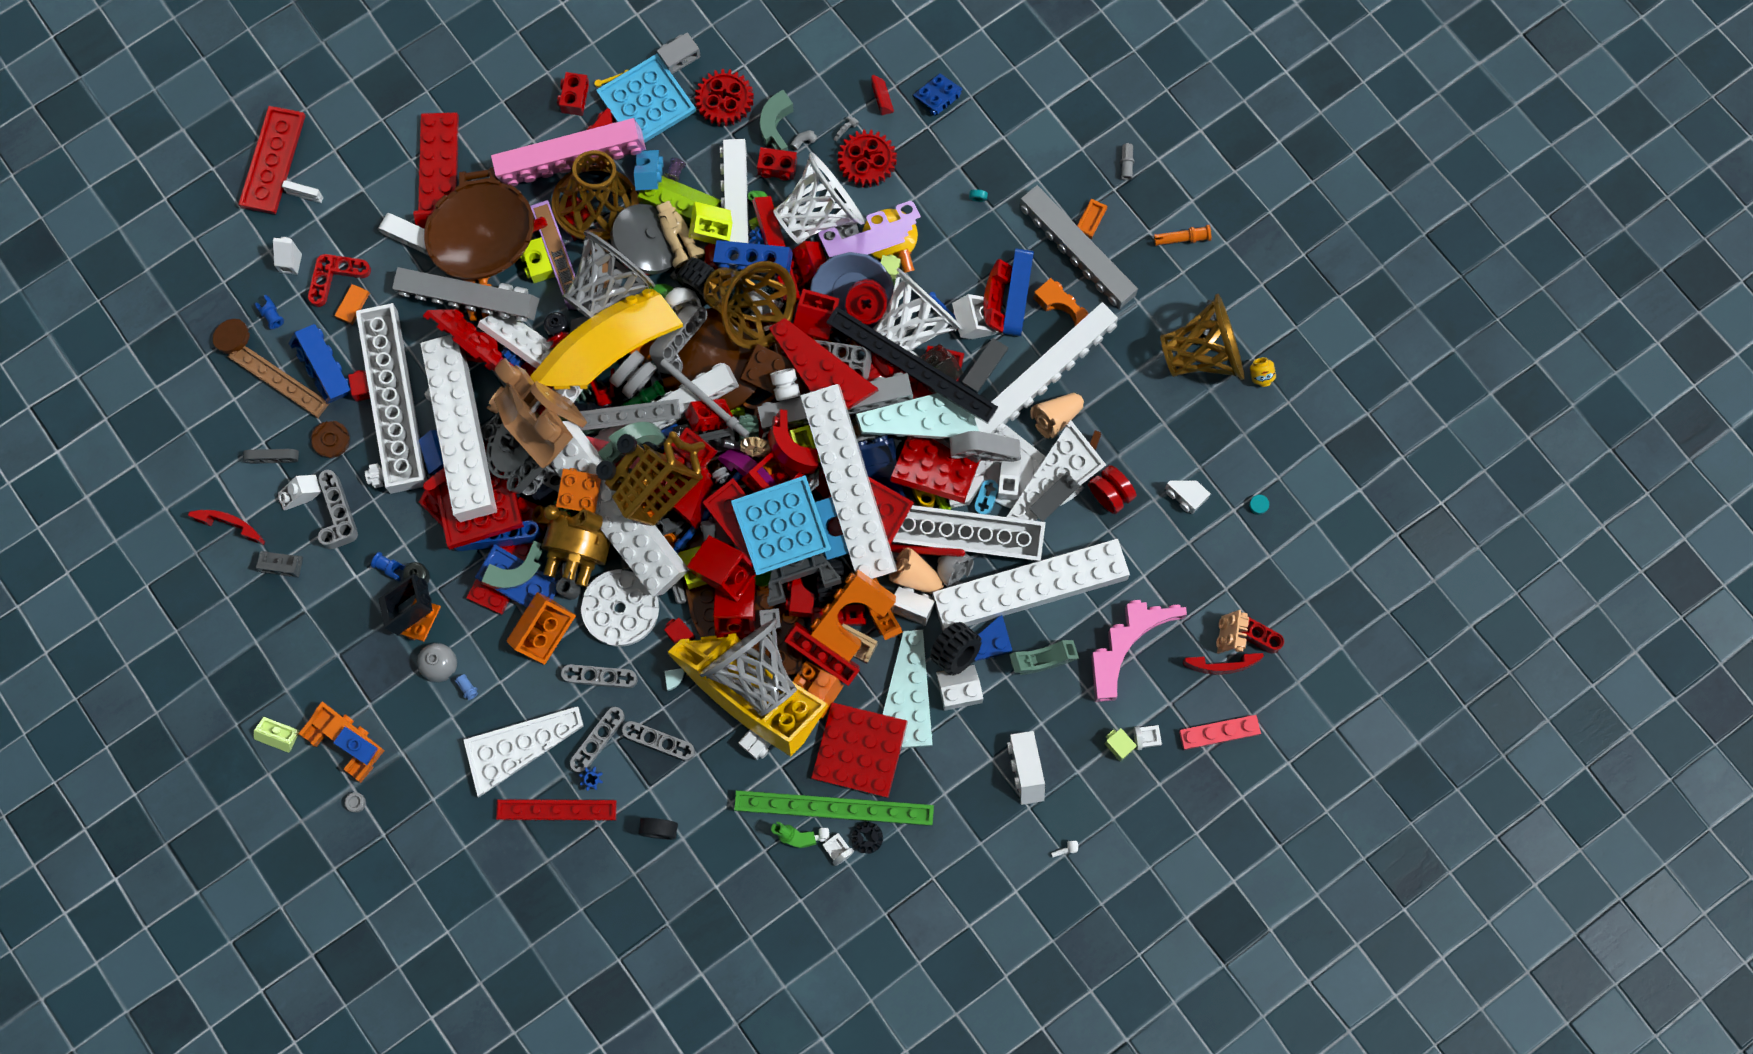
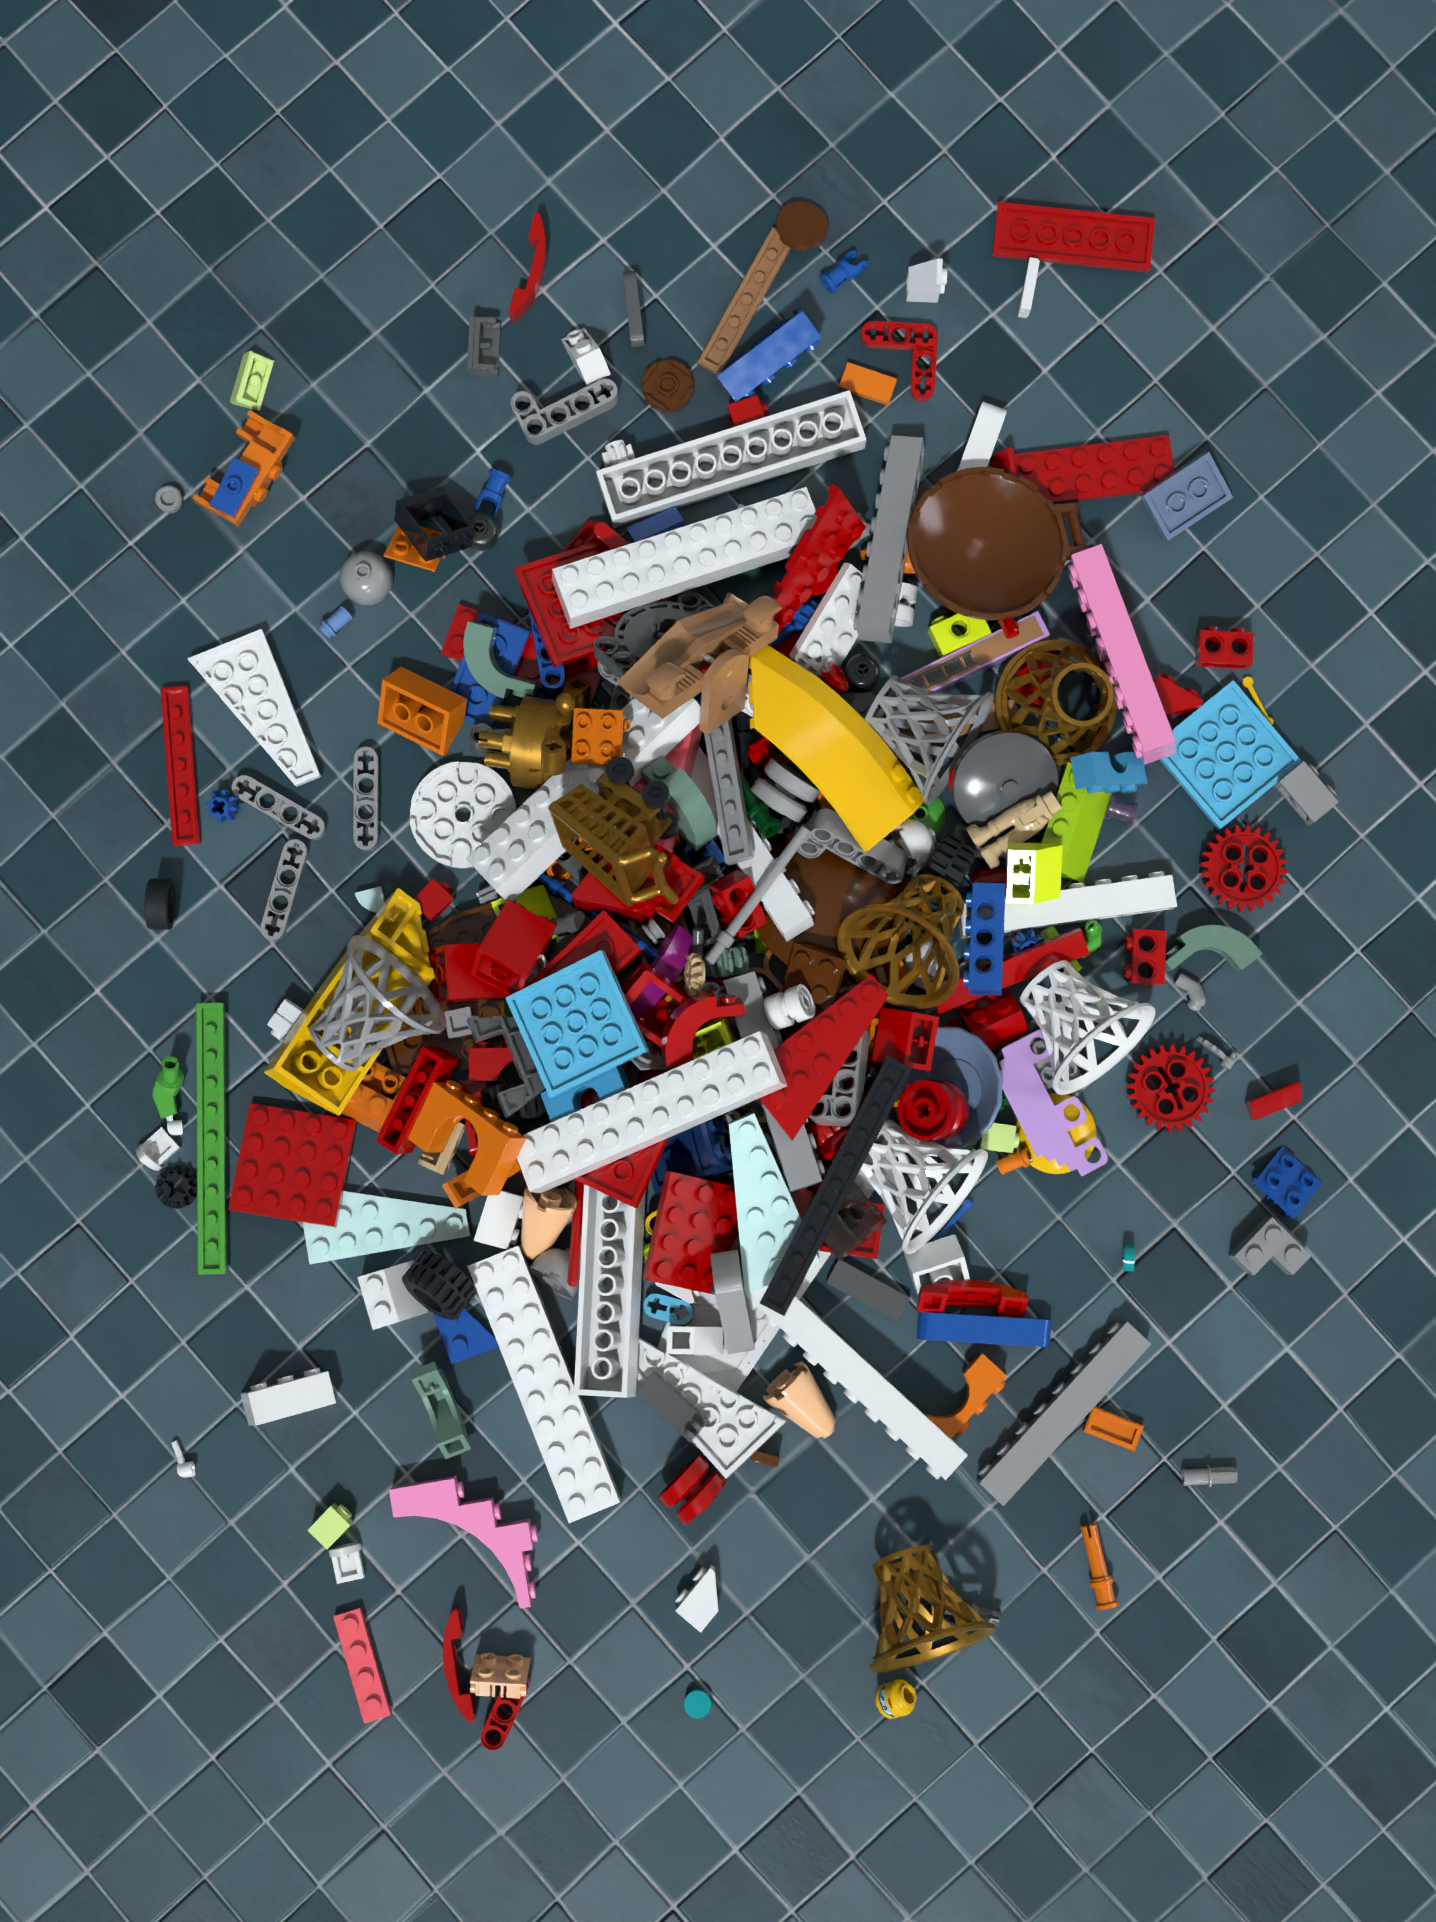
camera: 85 degrees right, 10 degrees up
none -> sand blue plate [1140,451,1233,541]
none -> light grey brick [1228,1217,1312,1275]

